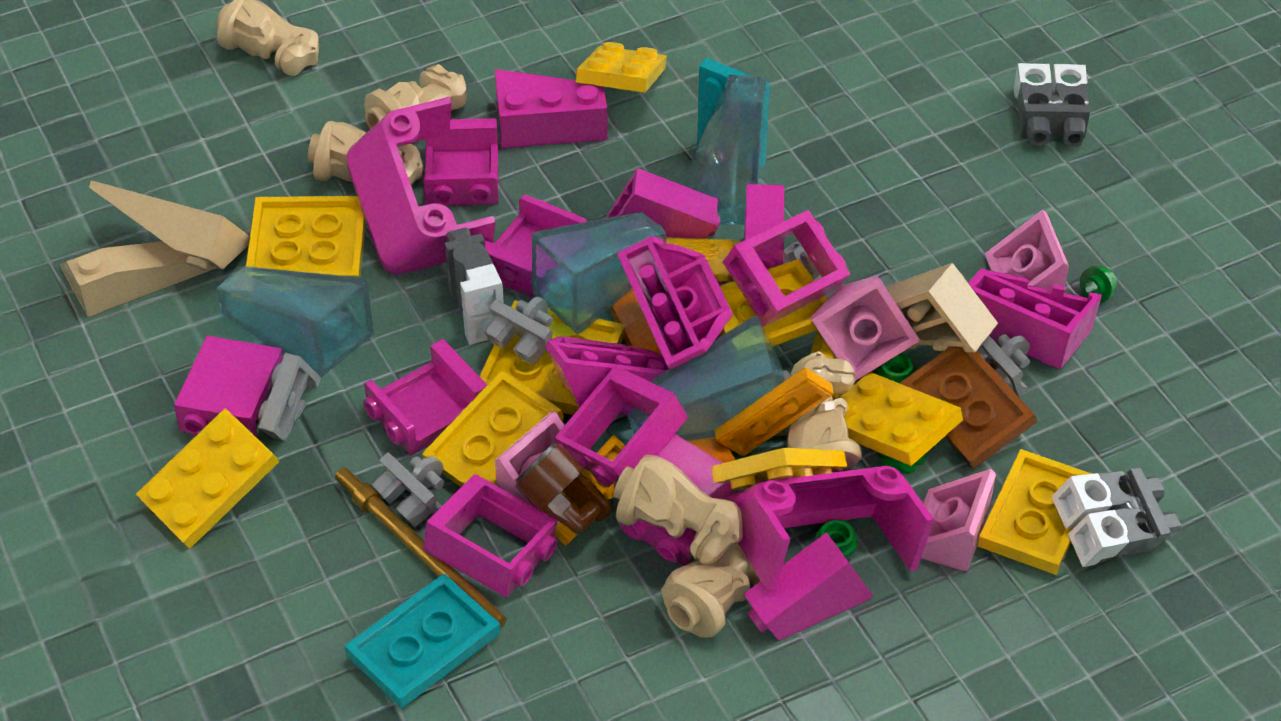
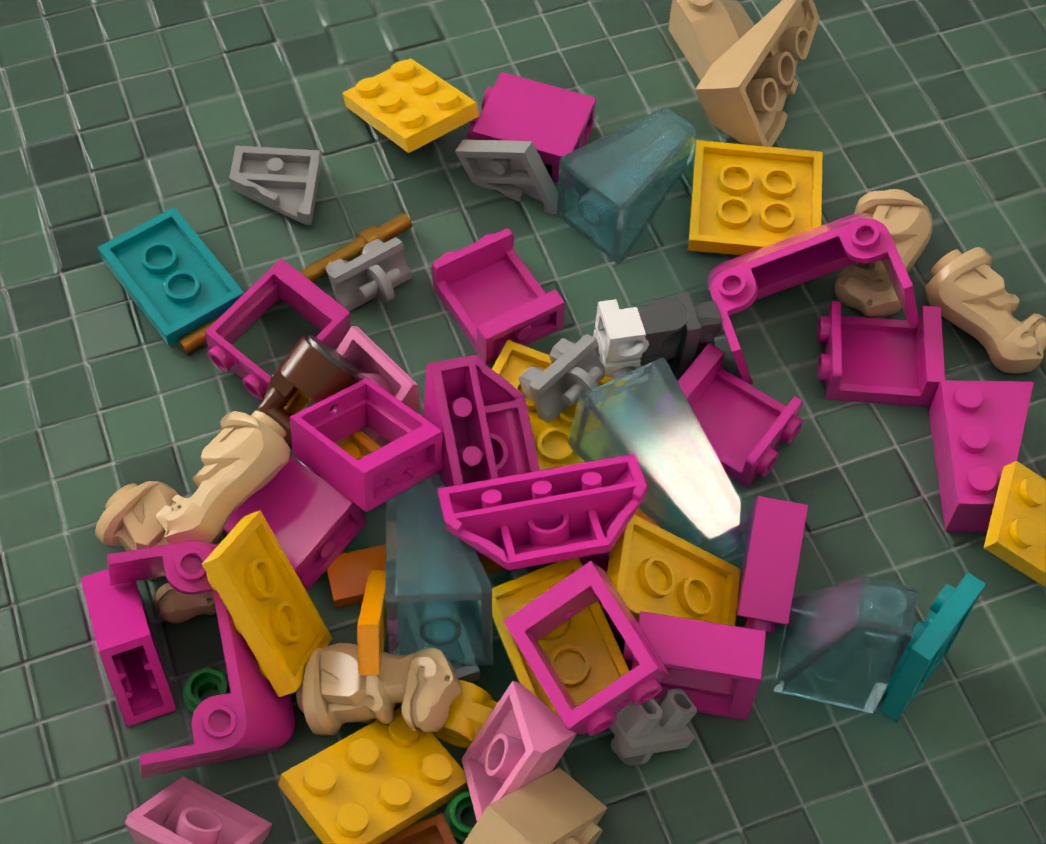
camera: 95 degrees right, 10 degrees up
yellow plate [422,370,564,487] -> none
none -> light grey wing [229,146,322,225]

